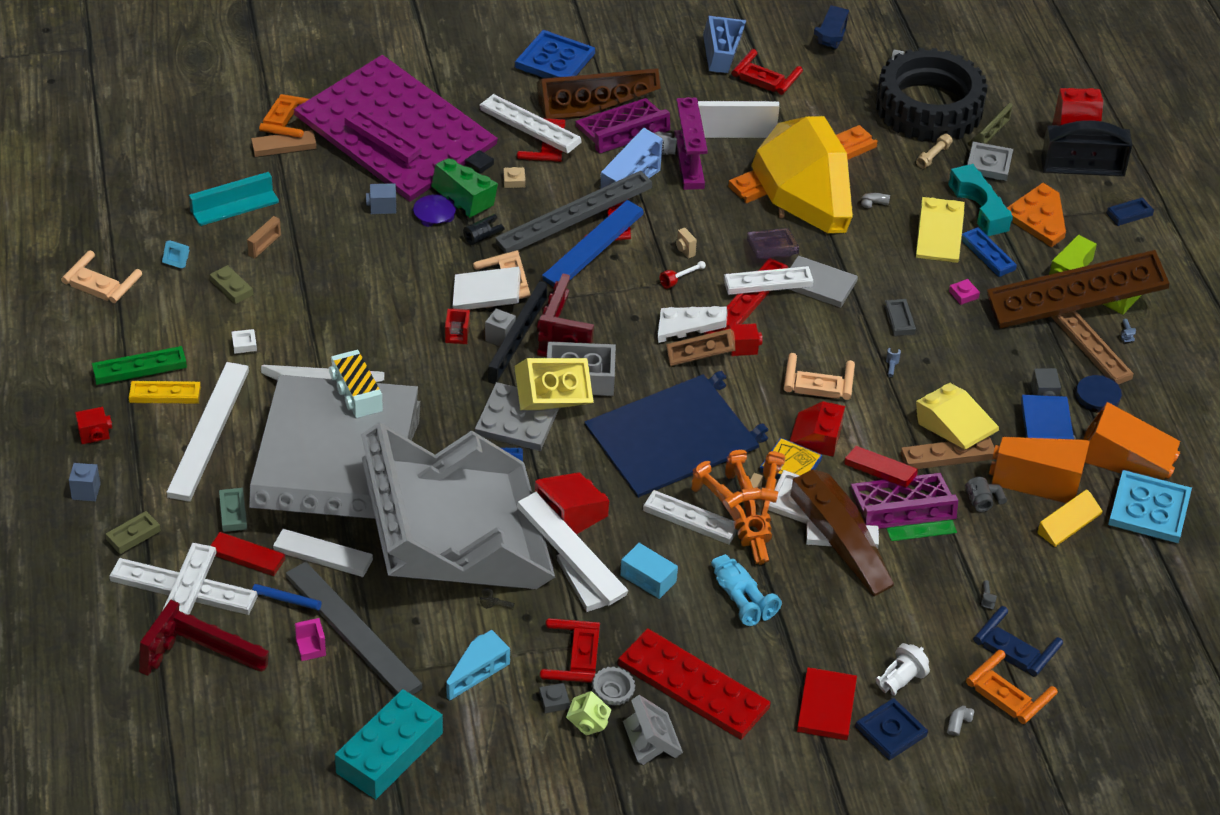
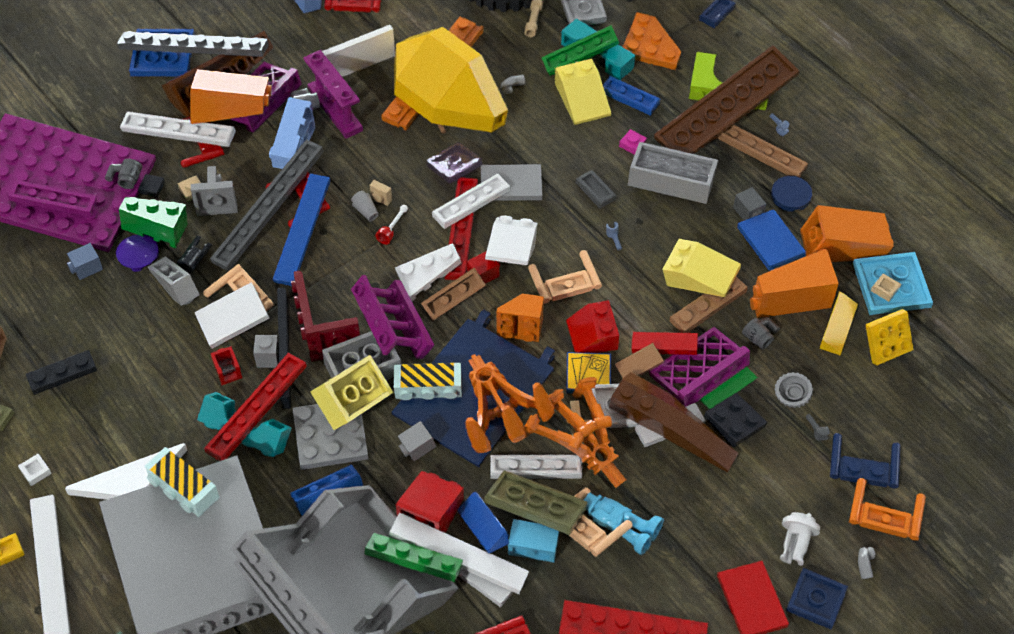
camera: 25 degrees left, 10 degrees up
none -> black plate [26,350,97,395]
none -> dark grey piece [105,159,143,189]
none -> dark grey plate [117,31,269,57]
none -> light grey slope [148,256,199,306]
none -> orange slope [190,70,272,124]
none -> light grey bracket [191,166,238,216]
none -> teal arch [197,392,292,457]
none -> red tile [204,353,307,461]
none -> light grey cone [351,191,379,221]
none -> magenta fence [351,275,434,359]
none -> green plate [364,533,463,582]
none -> brick [394,363,462,400]
none -> light grey brick [398,421,436,461]
none -> blue slope [457,492,509,554]
none -> orange piece [465,354,555,453]
none -> olive tile [484,470,588,535]
none -> white slope [485,216,538,265]
none -> orange slope [497,294,544,342]
none -> green plate [542,25,620,76]
none -> light nougat plate [569,488,633,557]
none -> medium nougat tile [615,343,664,378]
none -> light grey brick [628,142,718,204]
none -> black plate [704,393,767,447]
none -> light grey hat [774,372,813,408]
none -> yellow plate [865,309,913,365]
none -> tan tile [871,274,901,302]

